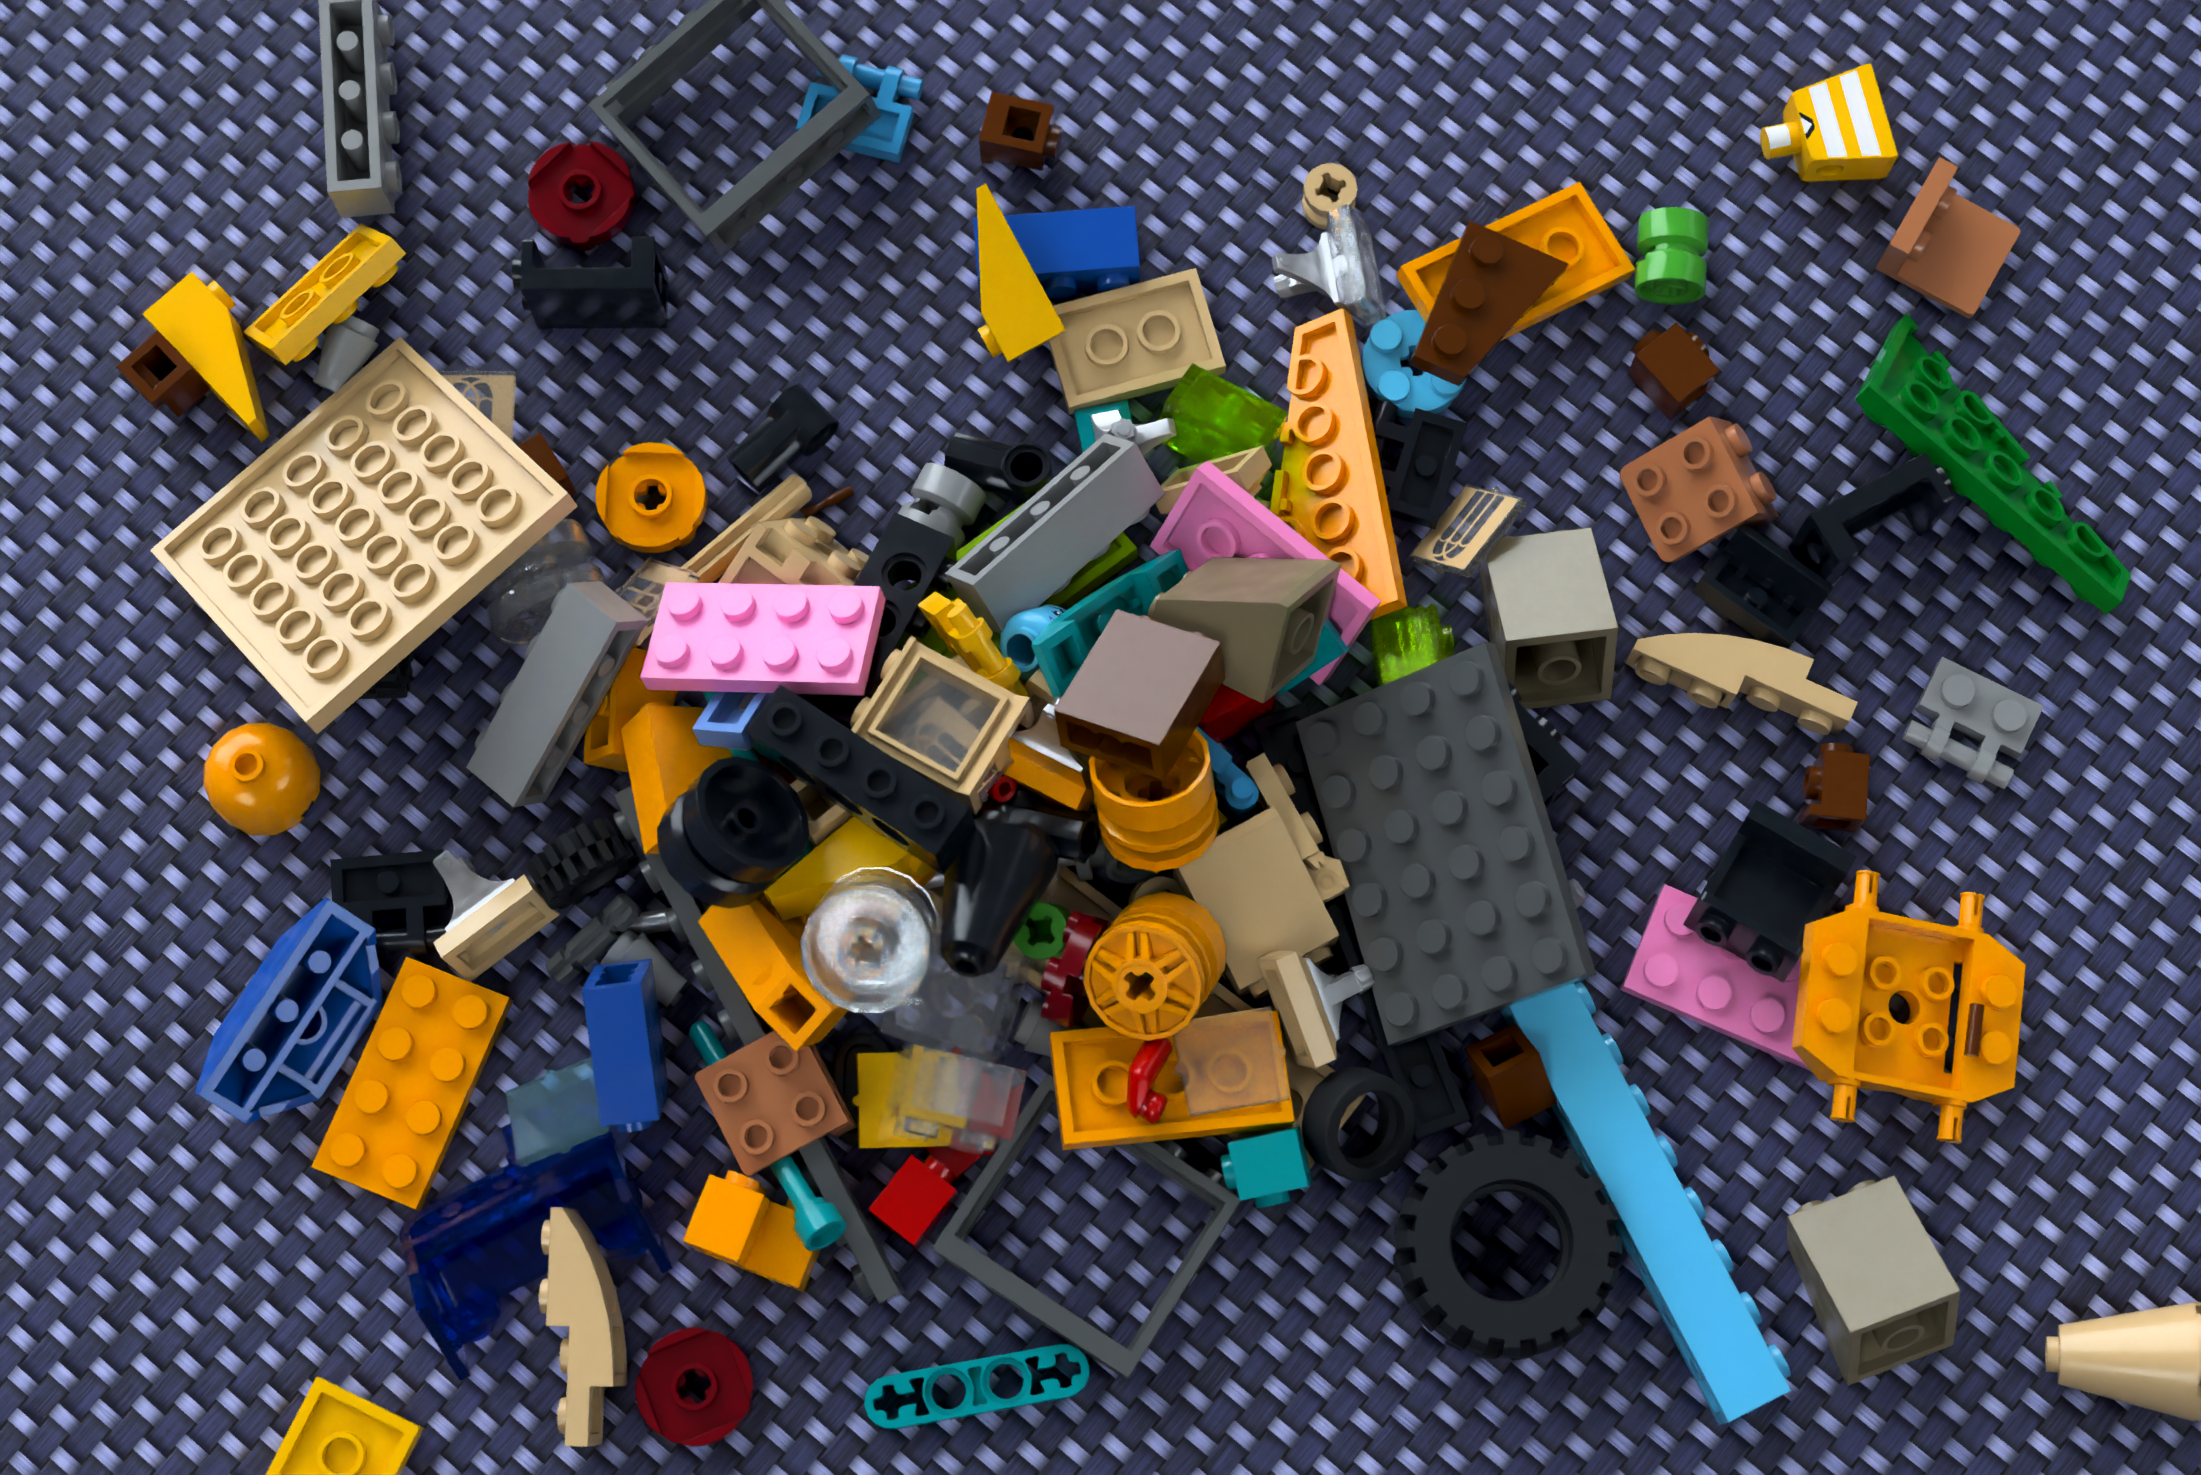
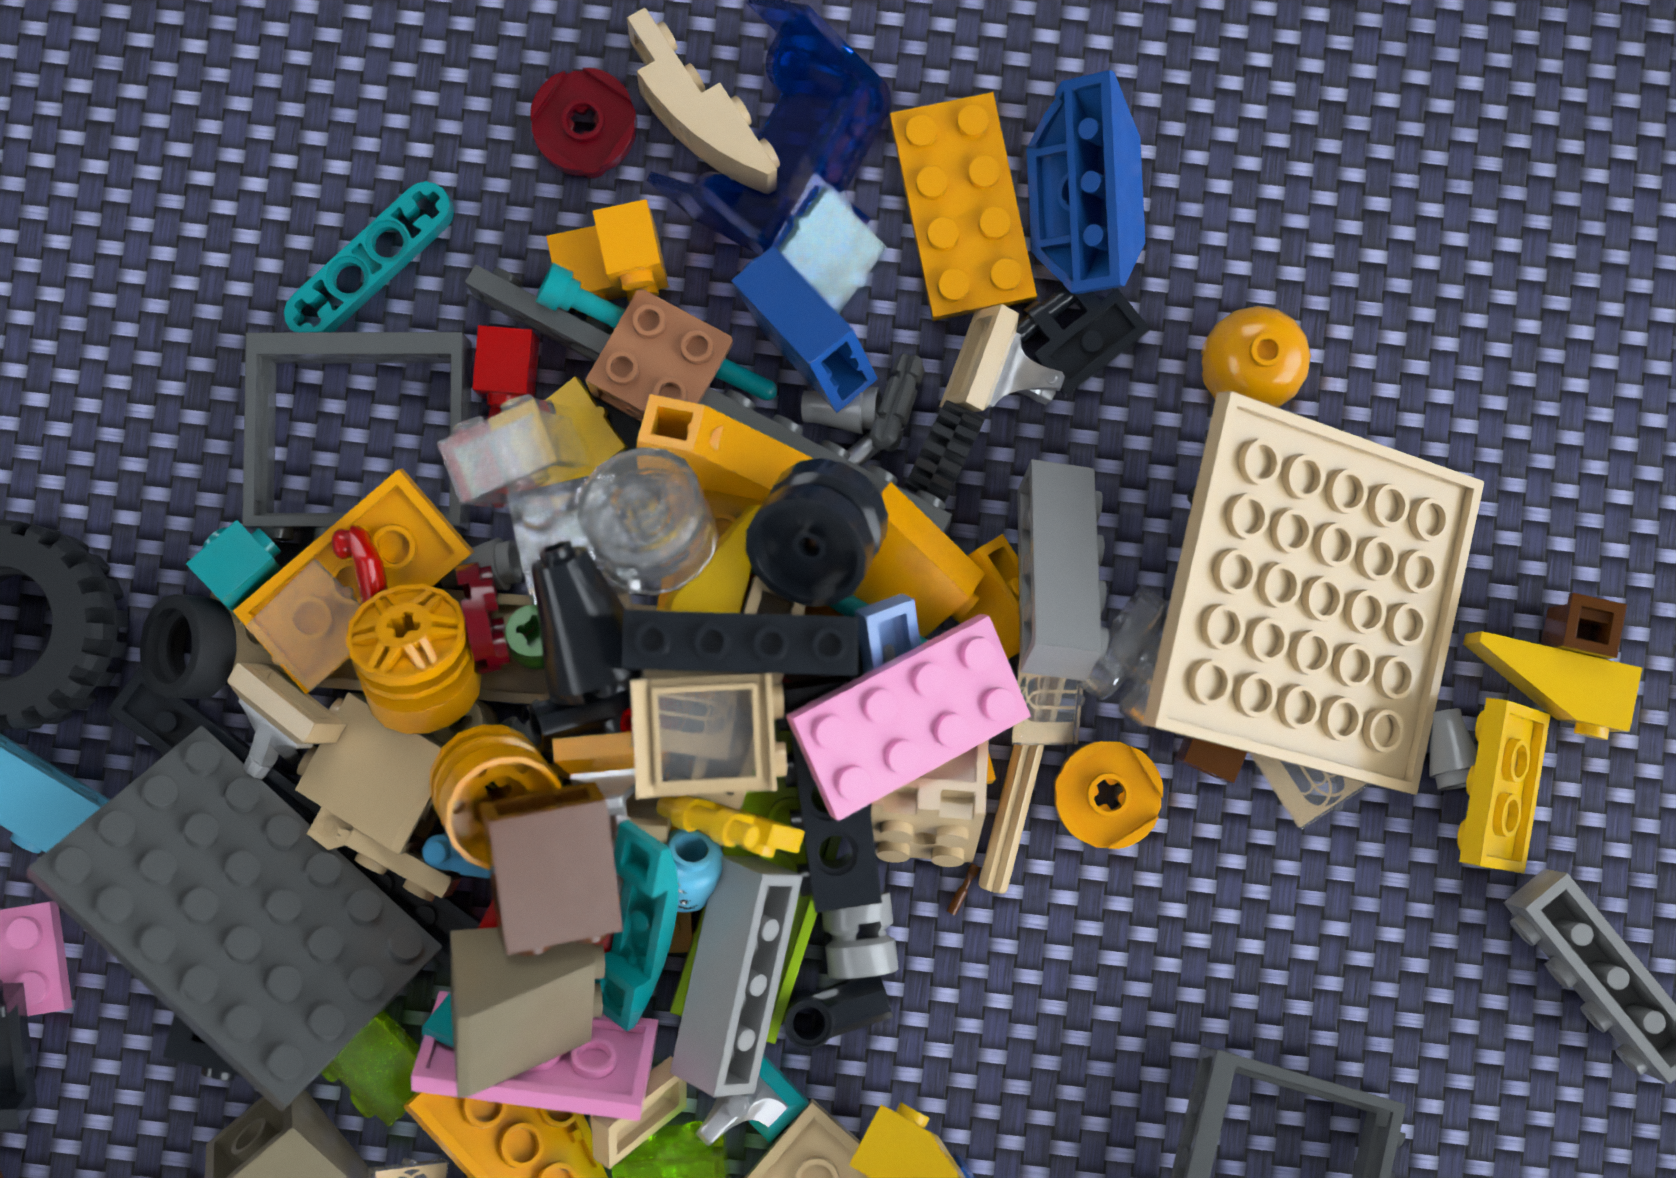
camera: 145 degrees right, 10 degrees up
black panel [512,236,669,329] -> none
dark red plate [528,141,637,251] -> none
black piece [726,384,839,493] -> none
reddish brown brick [1465,1023,1556,1129] -> none

